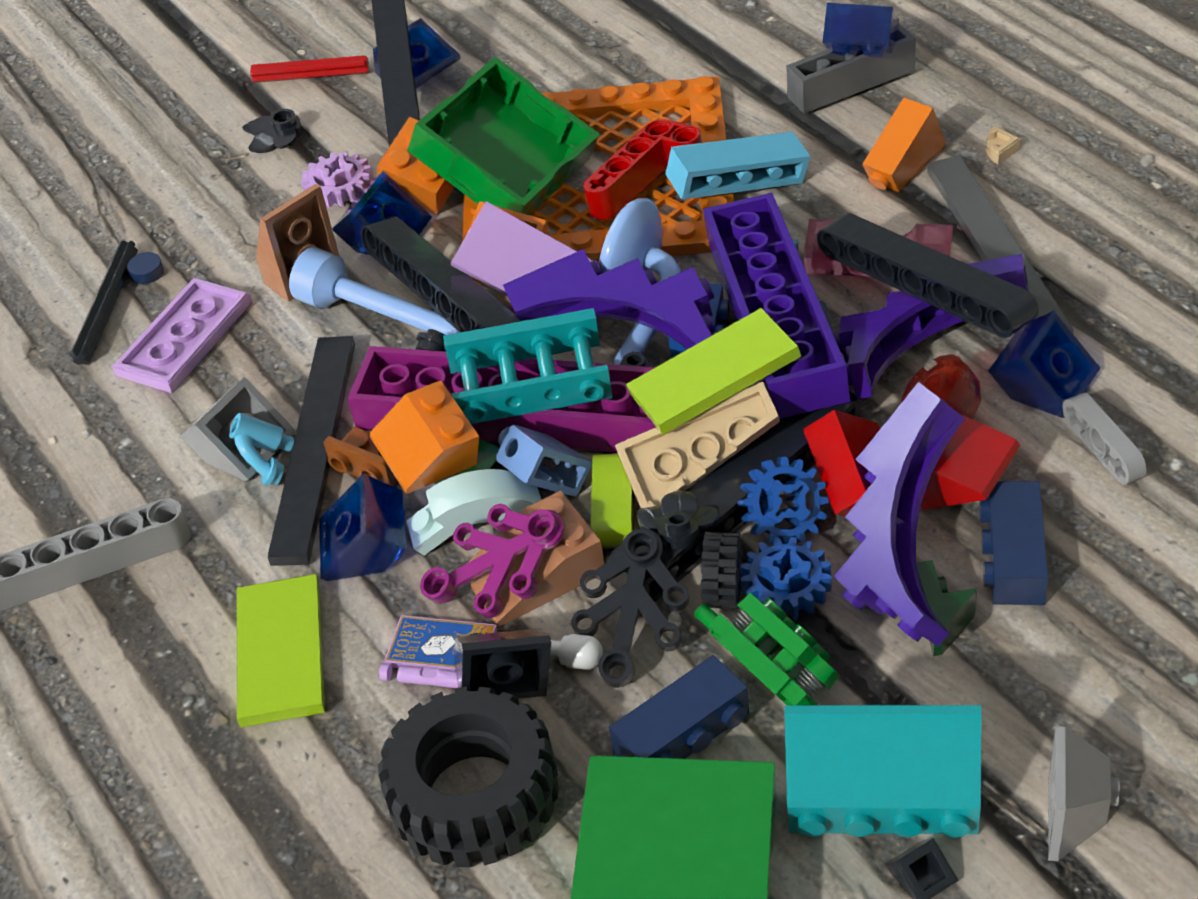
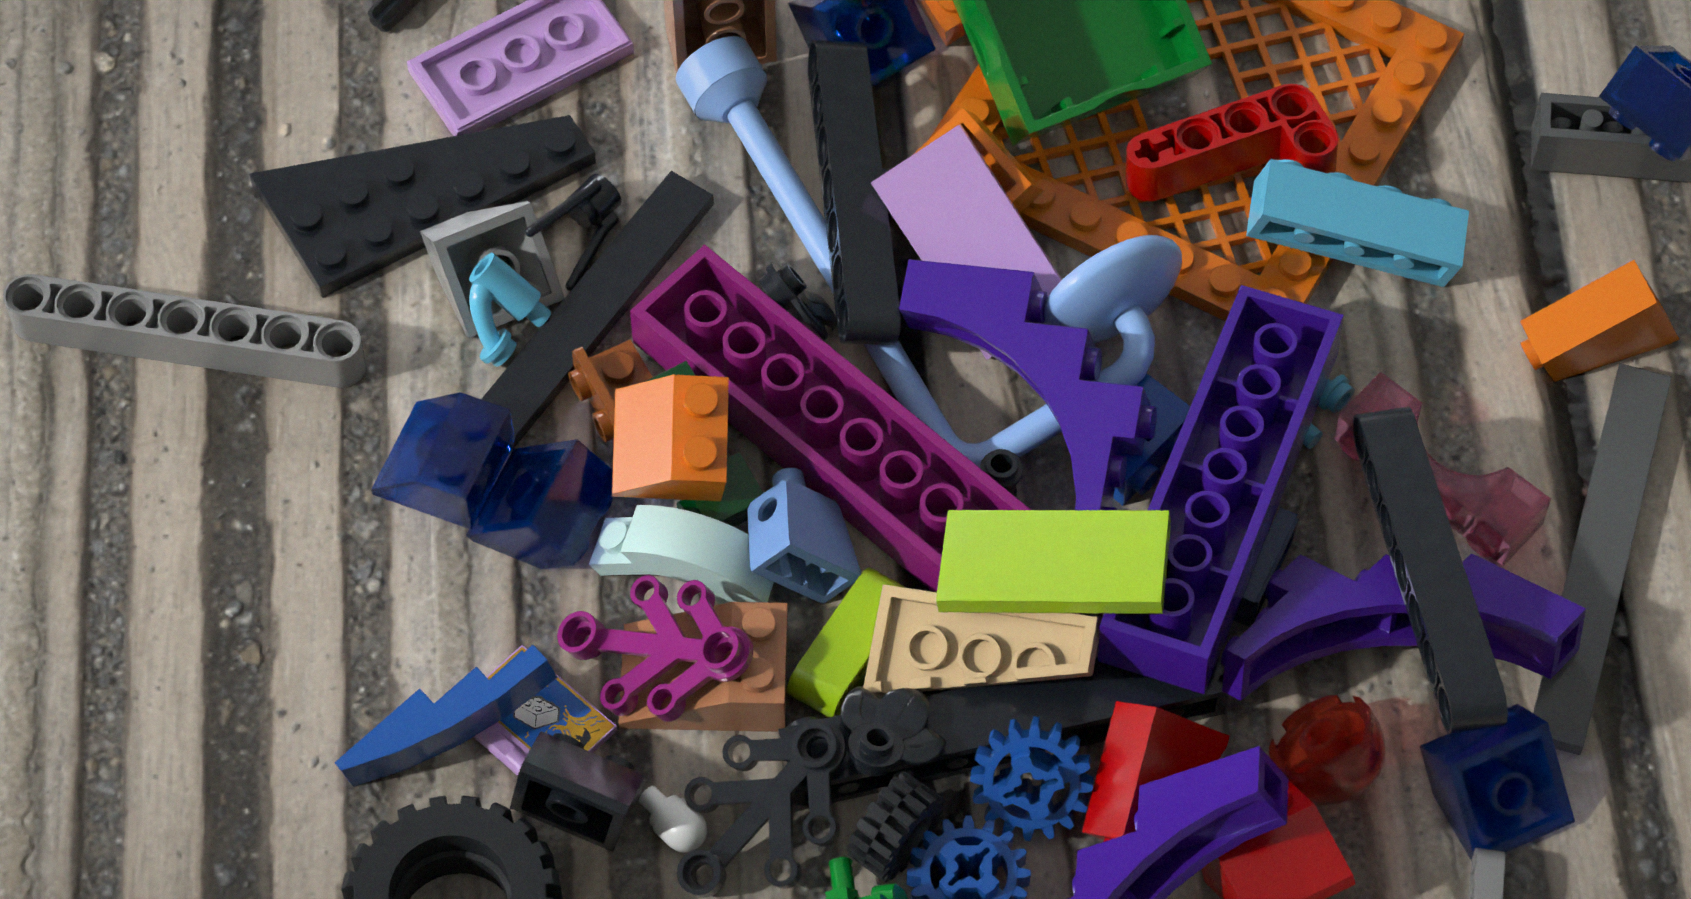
camera: 25 degrees right, 15 degrees up
lime tile [237,574,325,728] -> none
teal fence [443,308,612,424] -> none
none -> black wing [249,115,596,298]
none -> blue slope [334,645,558,787]
none -> clear blue slope [371,392,515,529]
none -> black plant [525,174,622,291]

